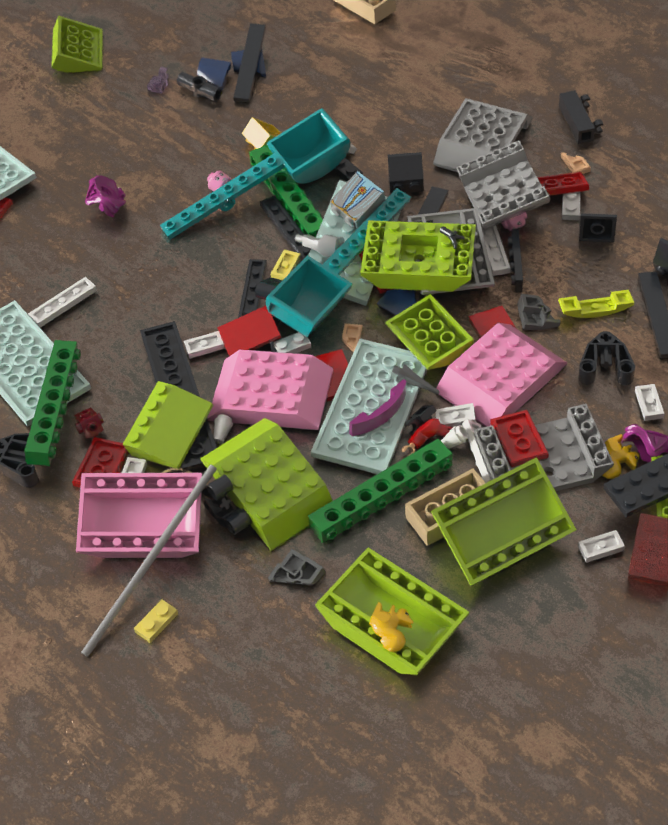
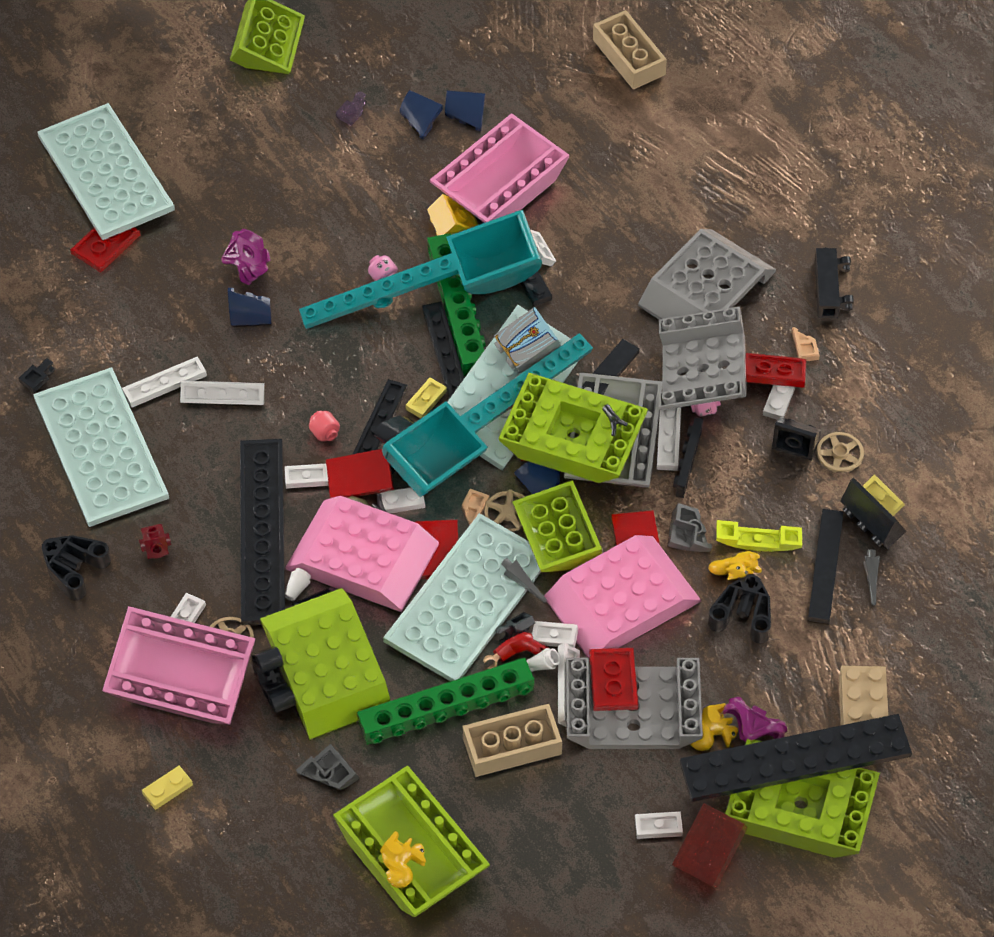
camera: 10 degrees right, 5 degrees up
green brick [24,340,81,466] -> none
red tile [72,437,129,488] -> none
light grey piece [81,465,217,657] -> none
lime slope [123,381,213,469] -> none
black piece [177,72,222,101] -> none
black tile [233,23,266,102] -> none
light grey animal [295,234,345,257] -> none
magenta slope [349,379,406,436] -> none
black slope [387,152,424,194] -> none
lime slope [431,457,576,586] -> none
white plate [635,384,664,421] -> none
none -> white plate [180,381,264,405]
none -> dark blue slope [228,288,271,326]
none -> coral head [309,411,340,442]
none -> bright pink slope [430,113,569,223]
none -> tan wheel [484,489,525,532]
none -> yellow animal [708,551,762,580]
none -> tan wheel [816,432,864,473]

